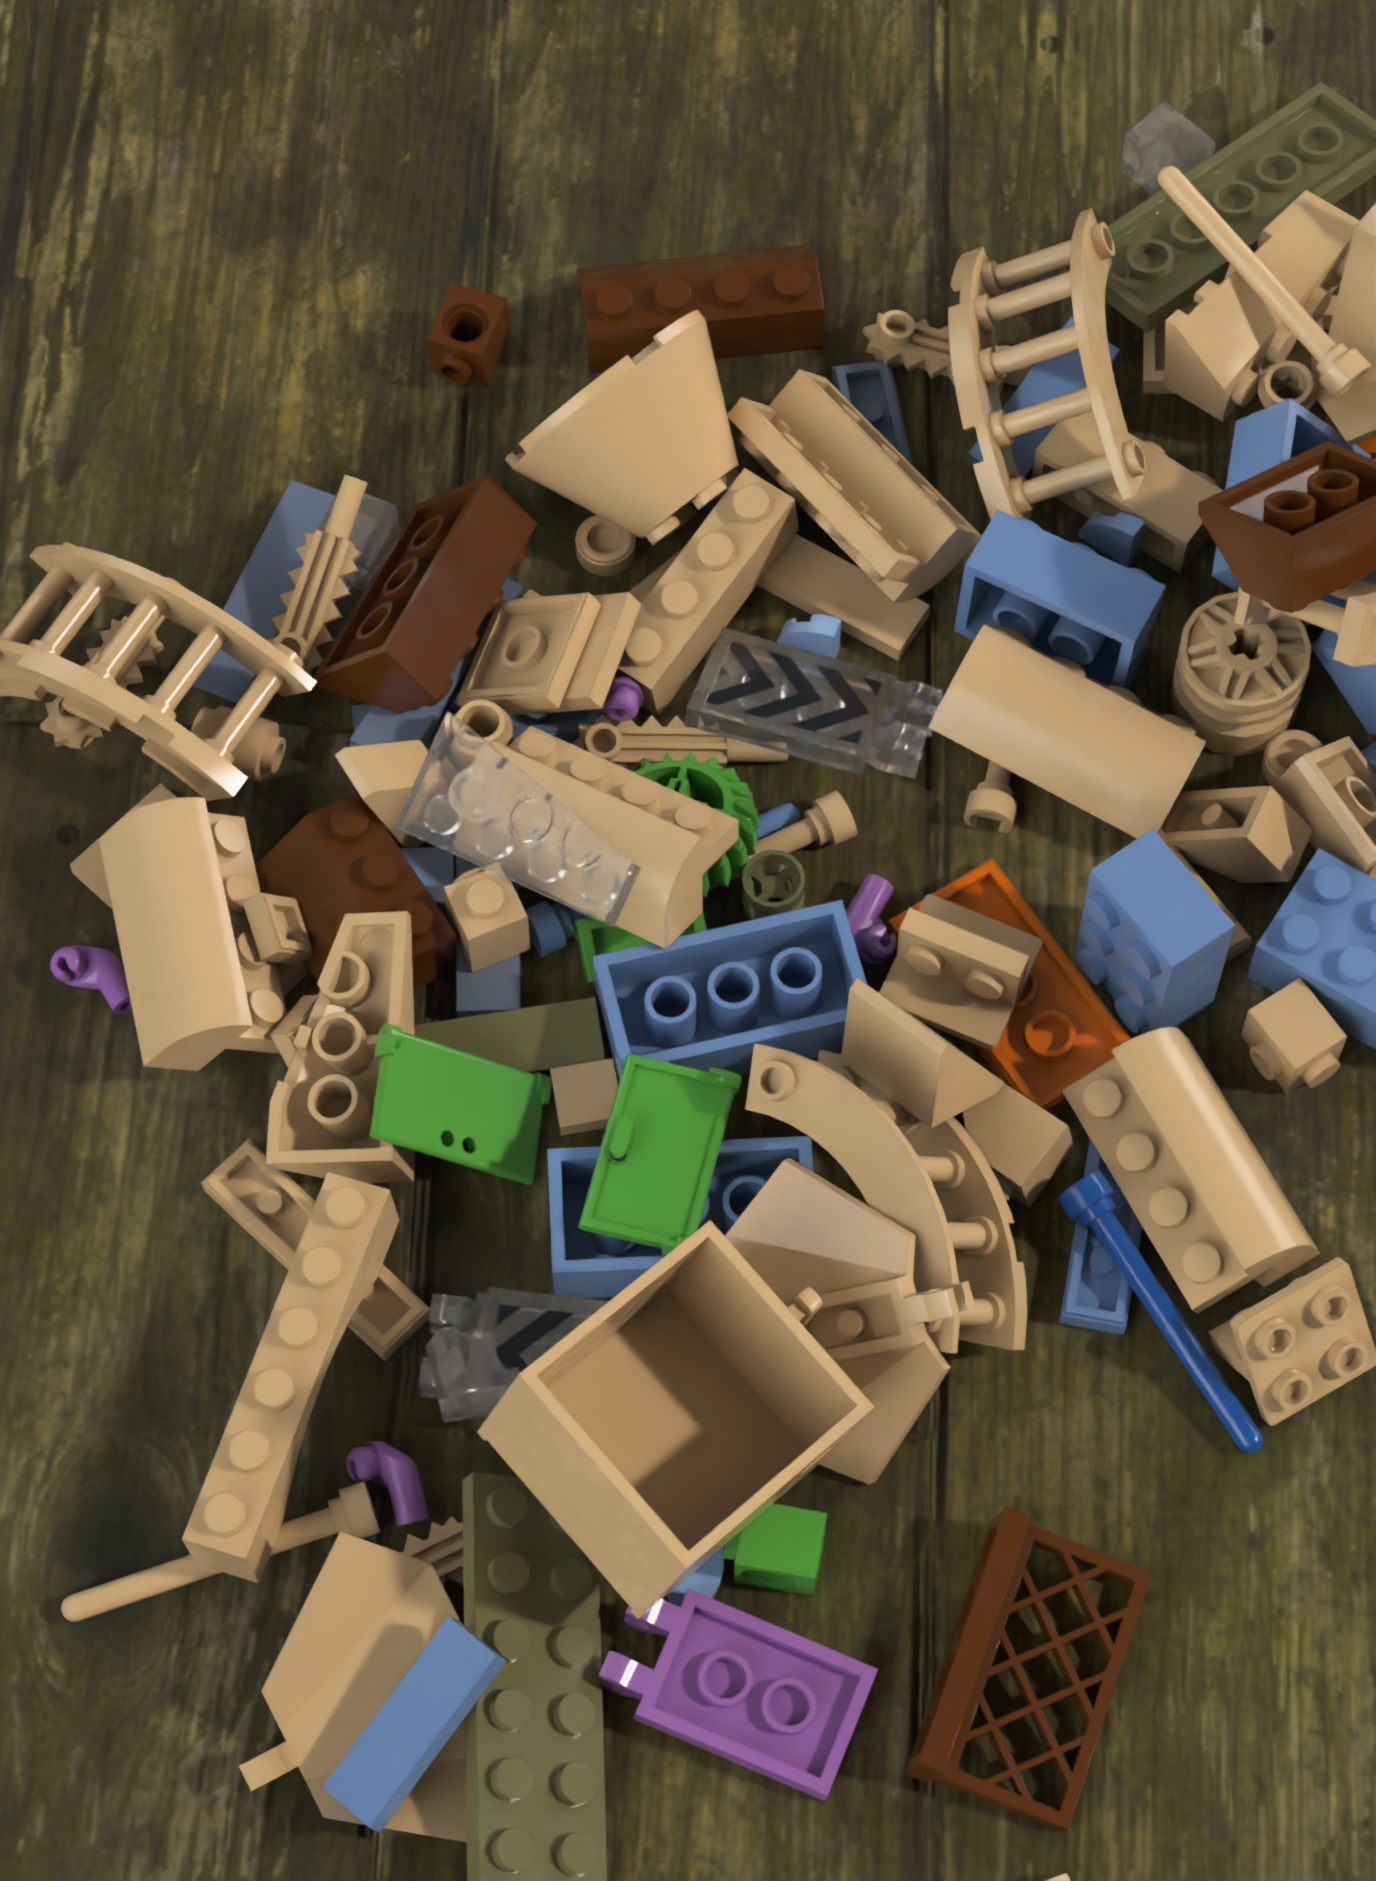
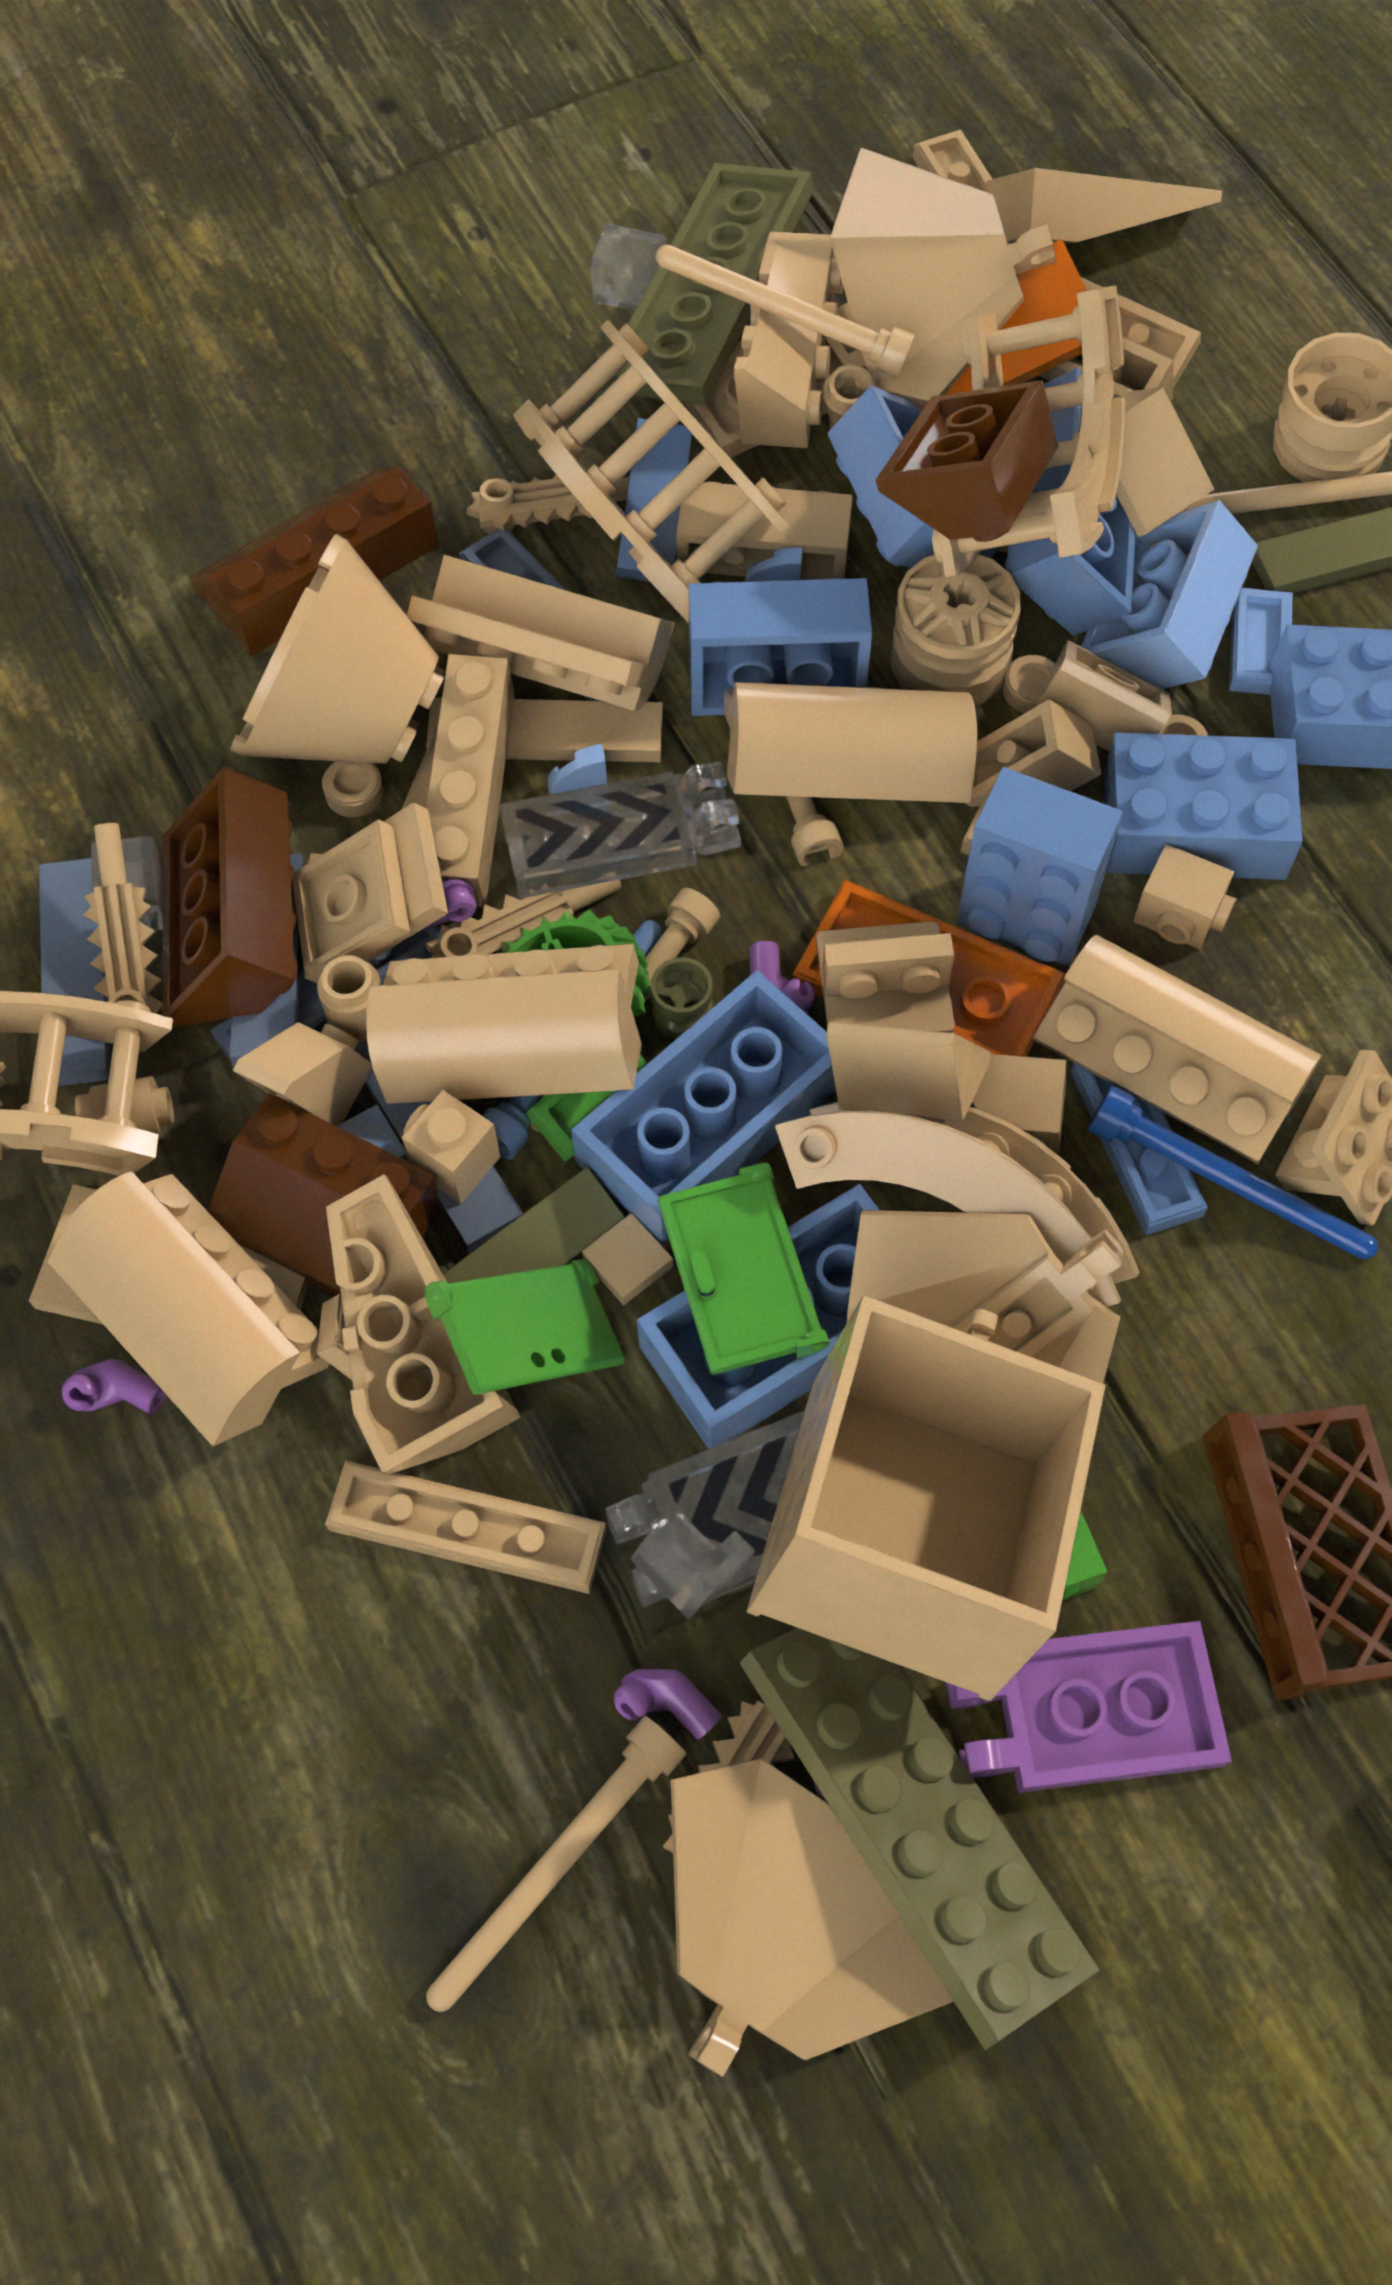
camera: 30 degrees left, 0 degrees up
tan arch [182,1172,400,1583] -> none
tan tile [242,893,313,965] -> none
medium blue tile [323,1616,507,1832] -> none
clear wing [394,711,641,927] -> none
reddish brown brick [427,282,510,388] -> none

